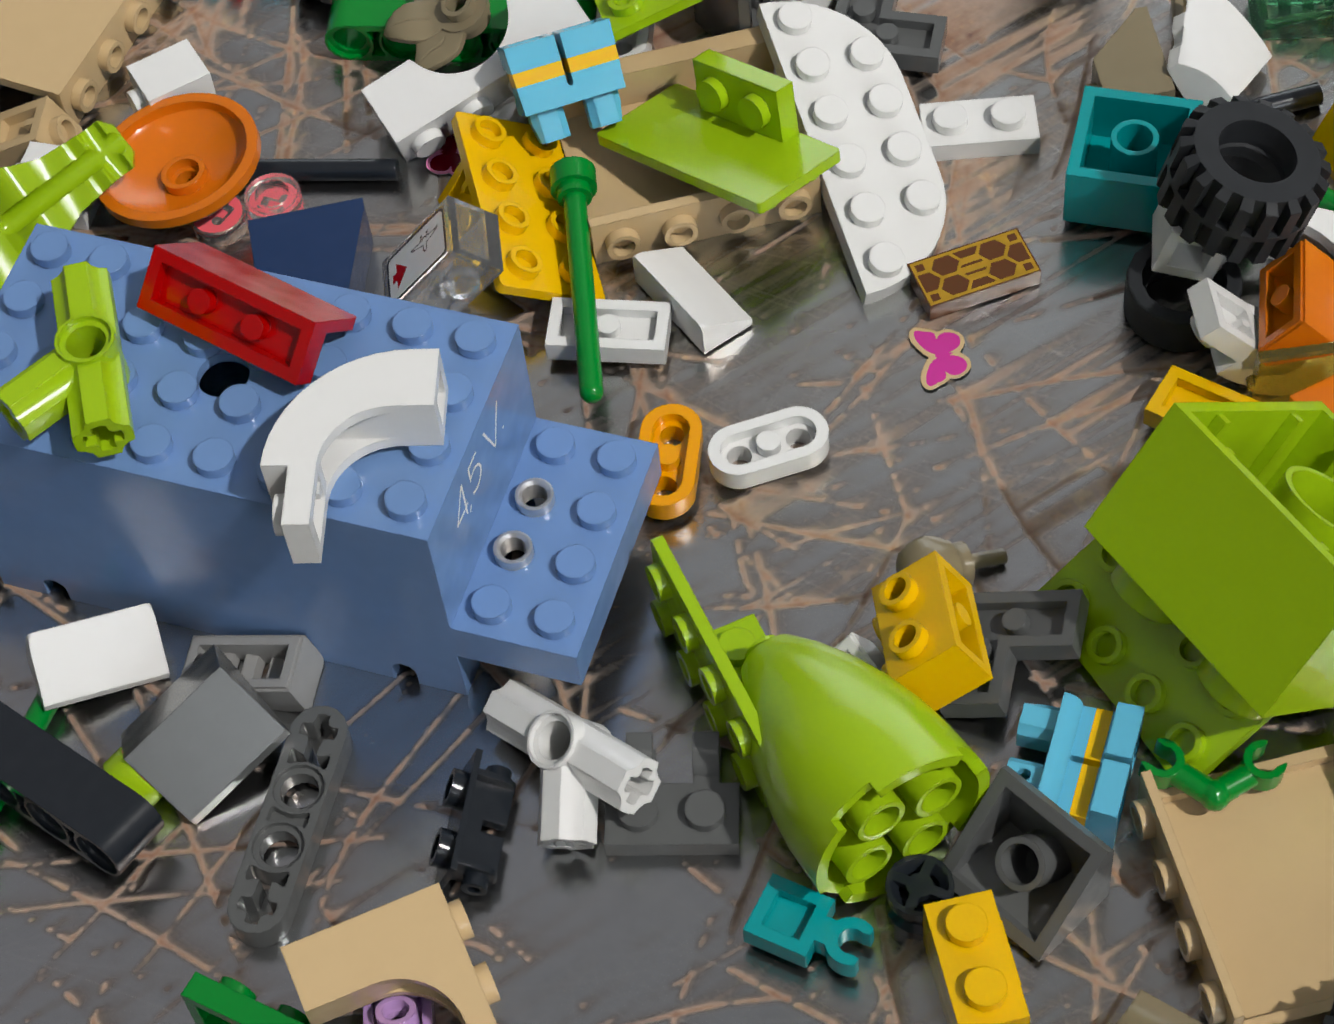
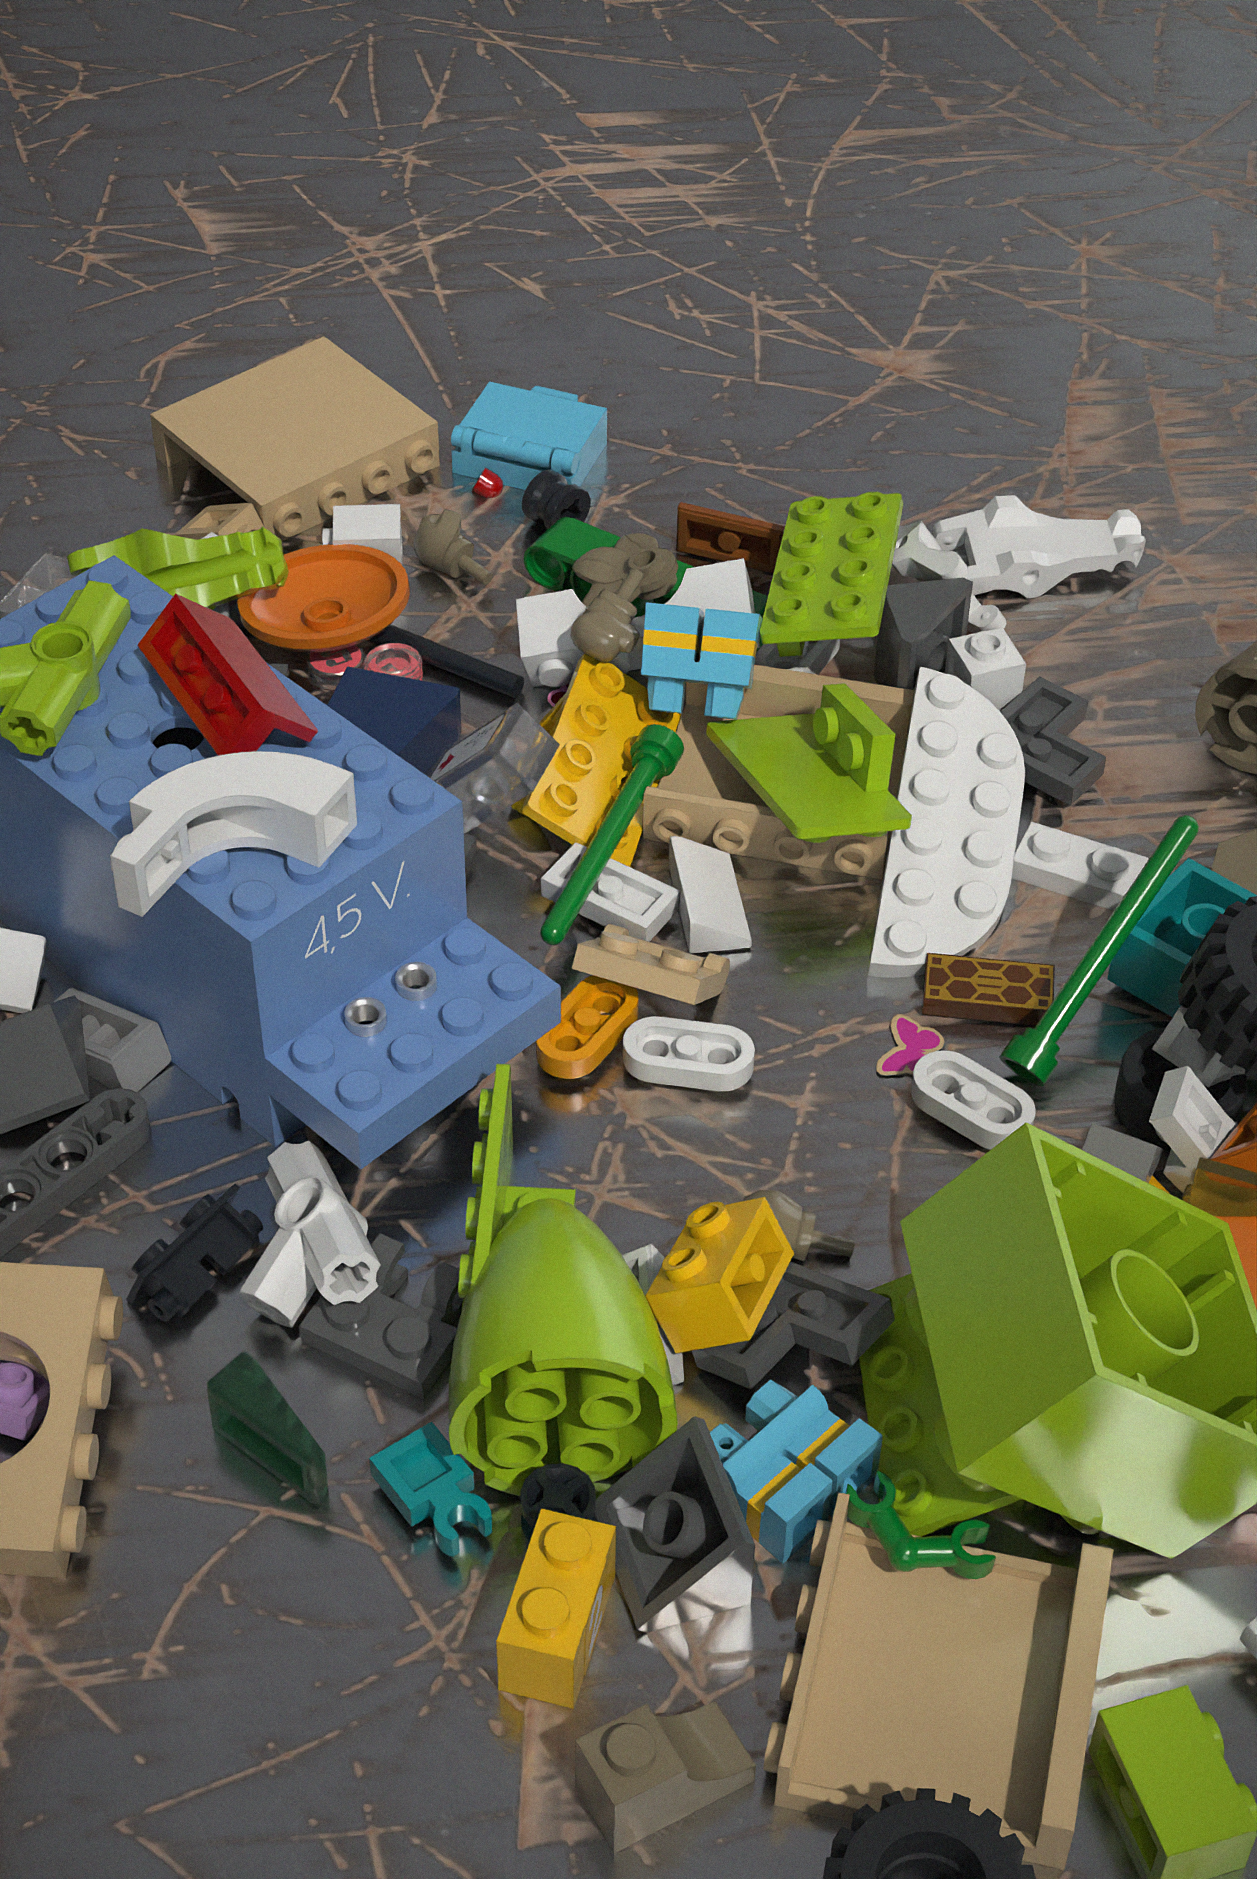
camera: 20 degrees right, 10 degrees down
none -> clear green slope [207,1351,329,1506]
none -> dark tan piece [414,509,493,585]
none -> dark tan piece [570,568,644,663]
none -> tan plate [572,924,730,1005]
none -> white plate [911,1051,1036,1150]
none -> green piece [999,815,1199,1086]
none -> light grey slope [1082,1122,1163,1183]

